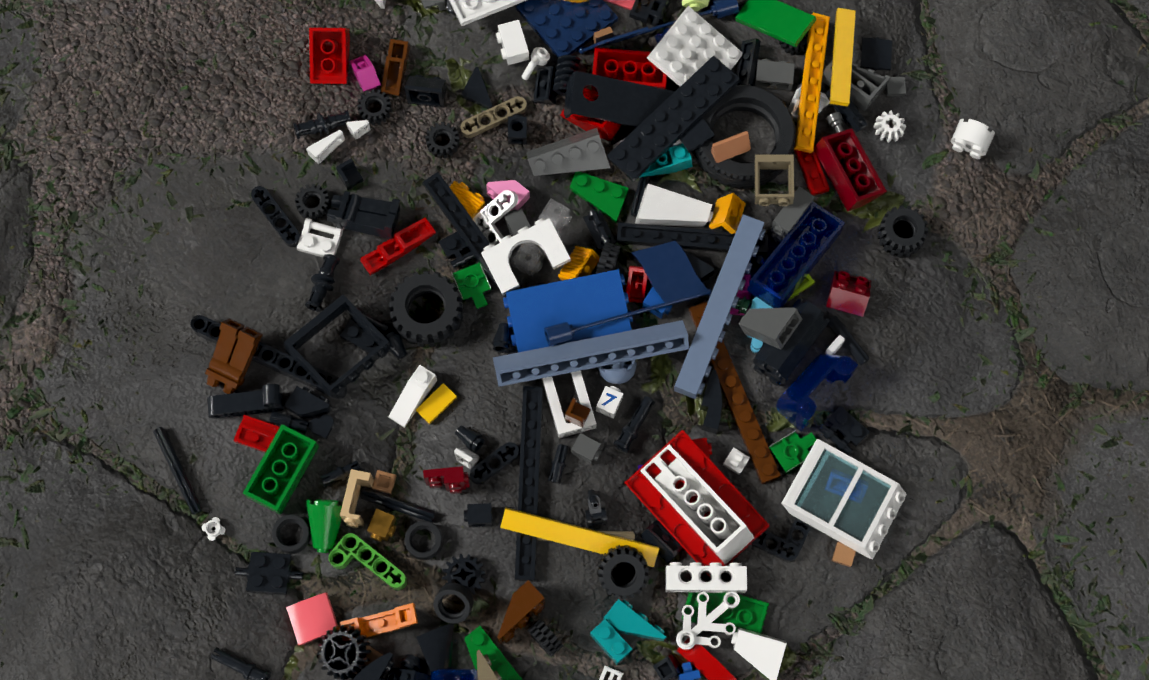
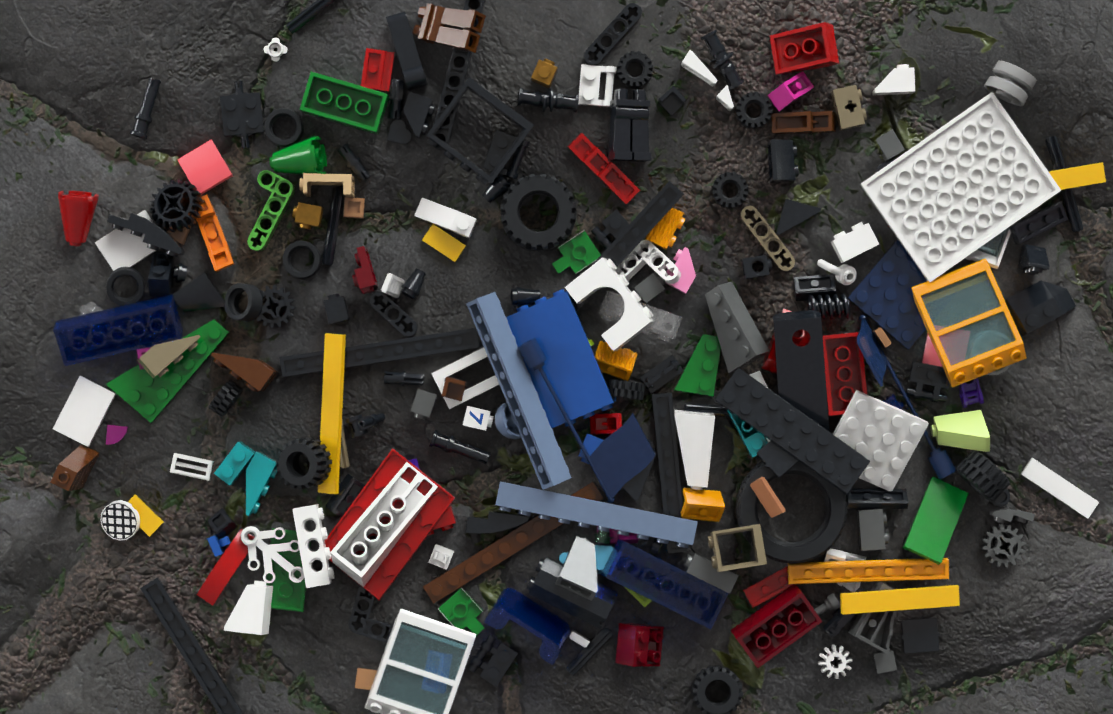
camera: 80 degrees right, 15 degrees up
none -> pearl gold brick [531,58,557,88]
none -> dark tan brick [831,85,867,131]

